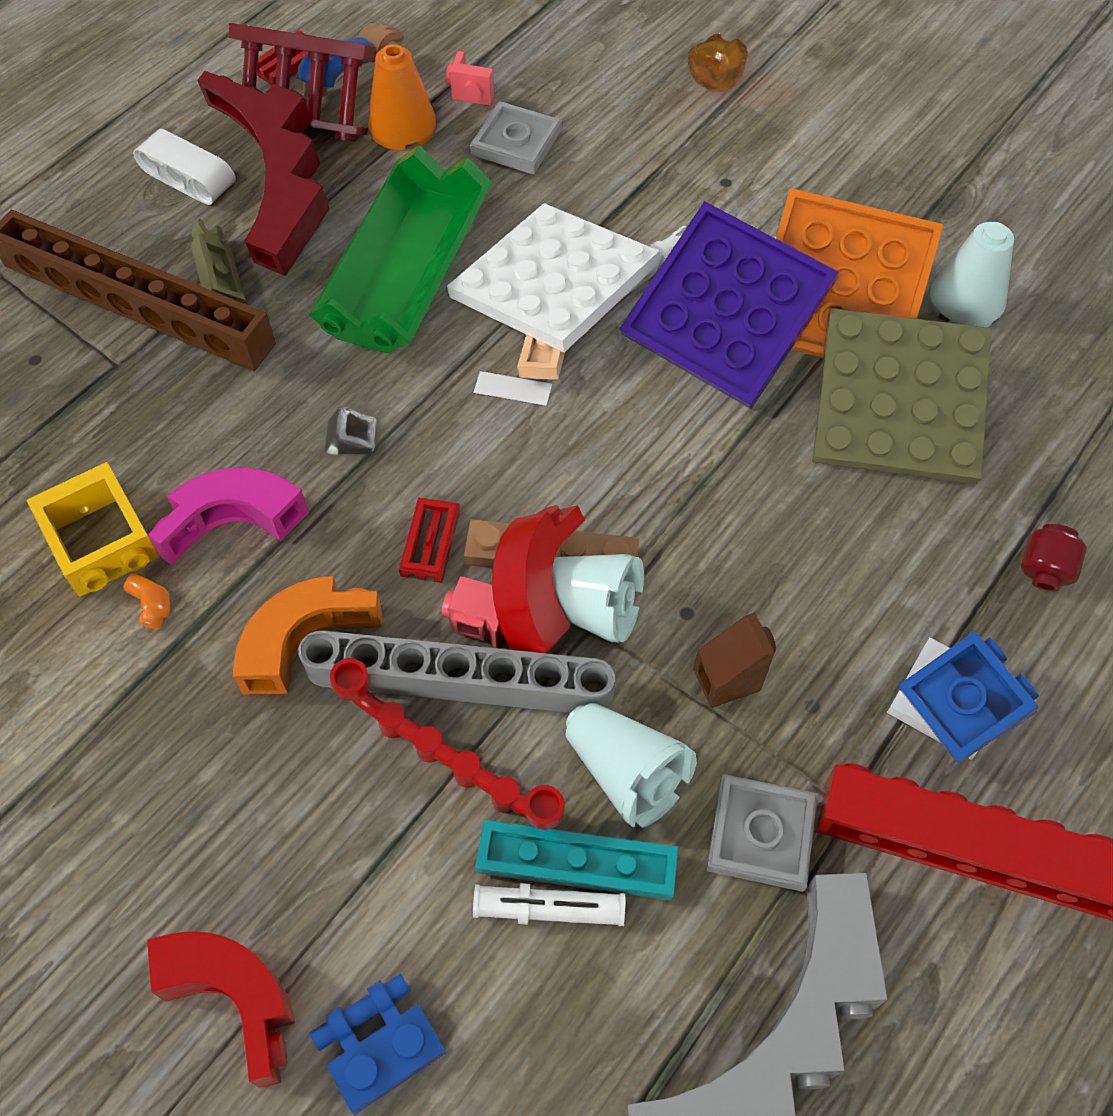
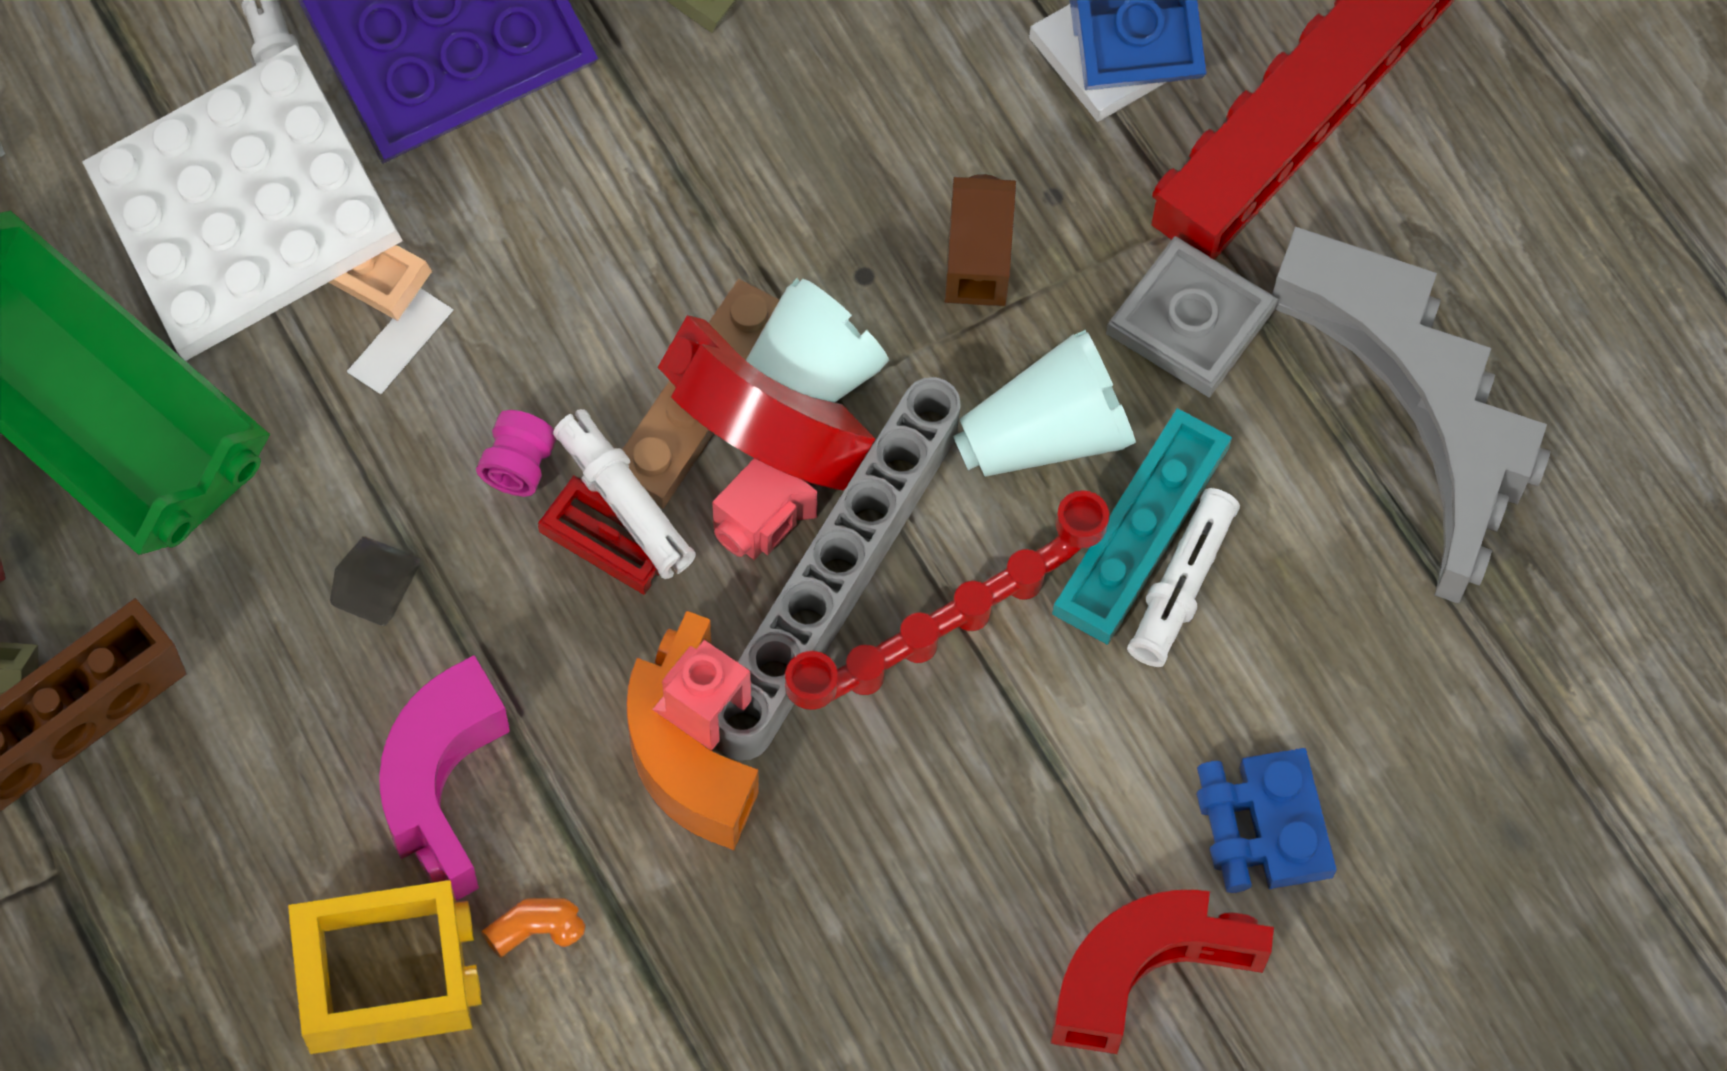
camera: 70 degrees left, 5 degrees up
none -> dark pink wheel [476,410,557,497]
none -> white pin [553,409,696,579]
none -> coral window [652,640,751,751]

